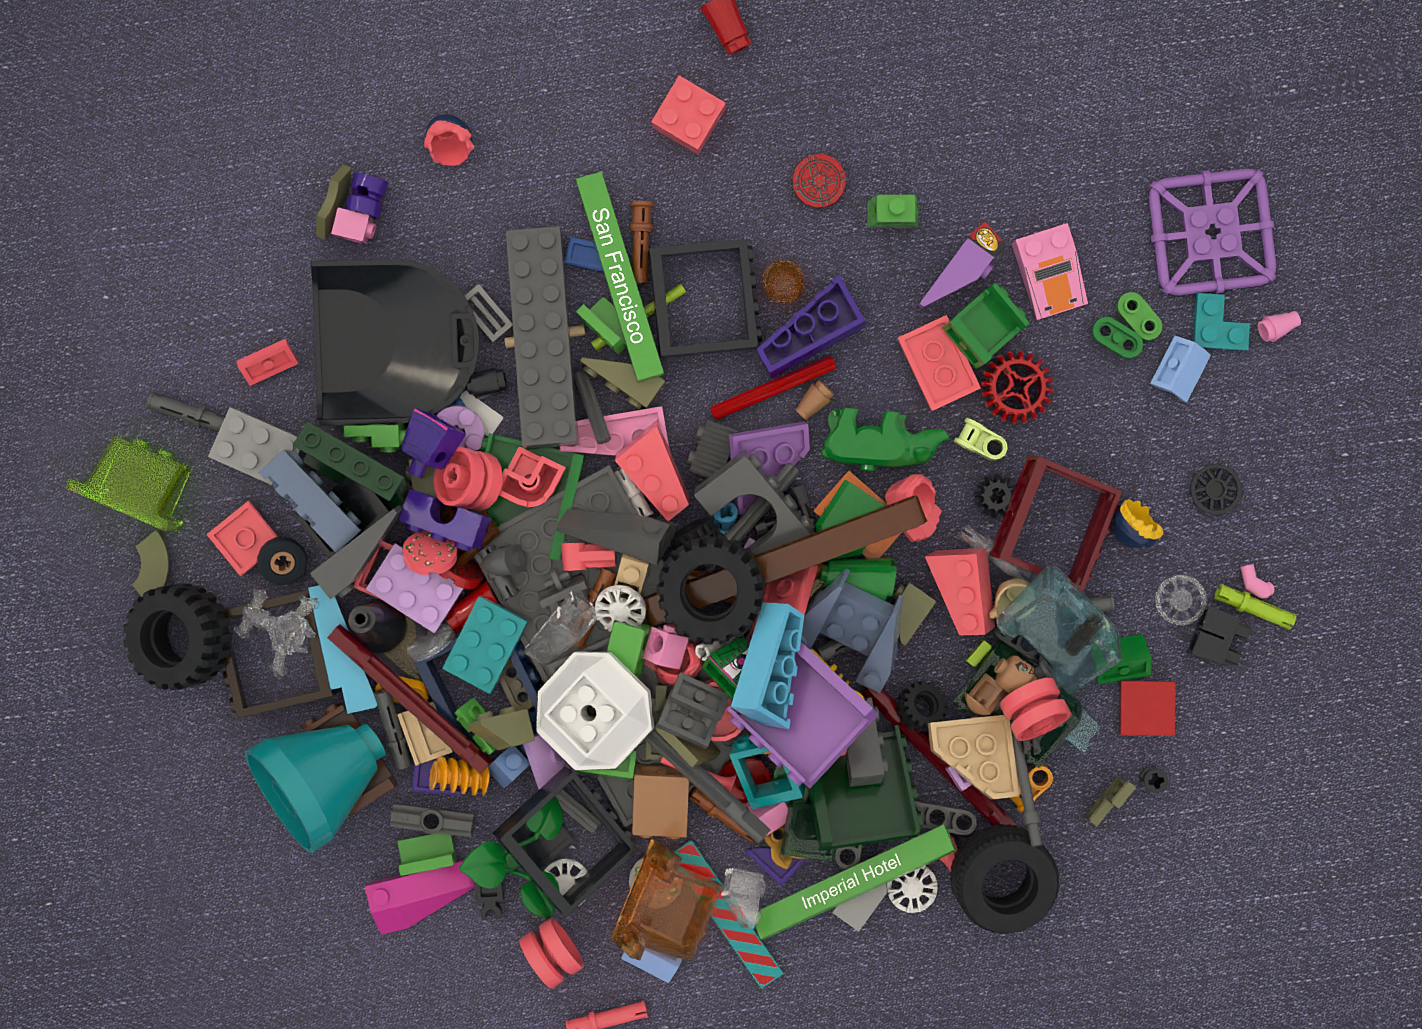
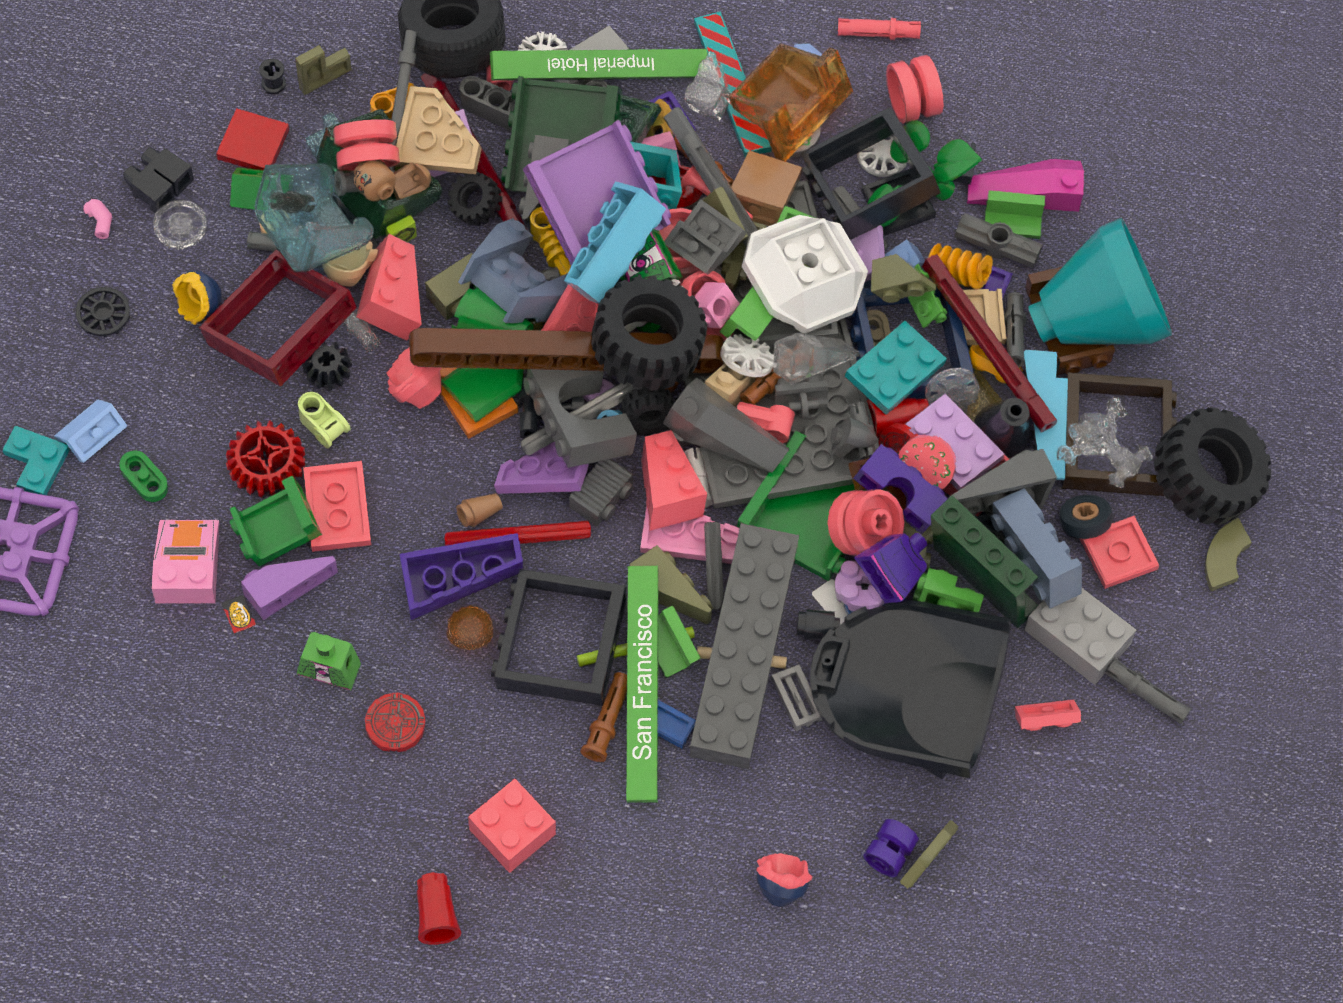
camera: 160 degrees left, 25 degrees down
clear neon green windscreen [65,435,192,532] -> none
bright pink brick [331,208,376,245] -> none
coral brick [498,446,566,507] -> none
green animal [821,408,950,472] -> none
bright green plate [1116,292,1162,341] -> none
lime pin [1214,583,1297,630] -> none

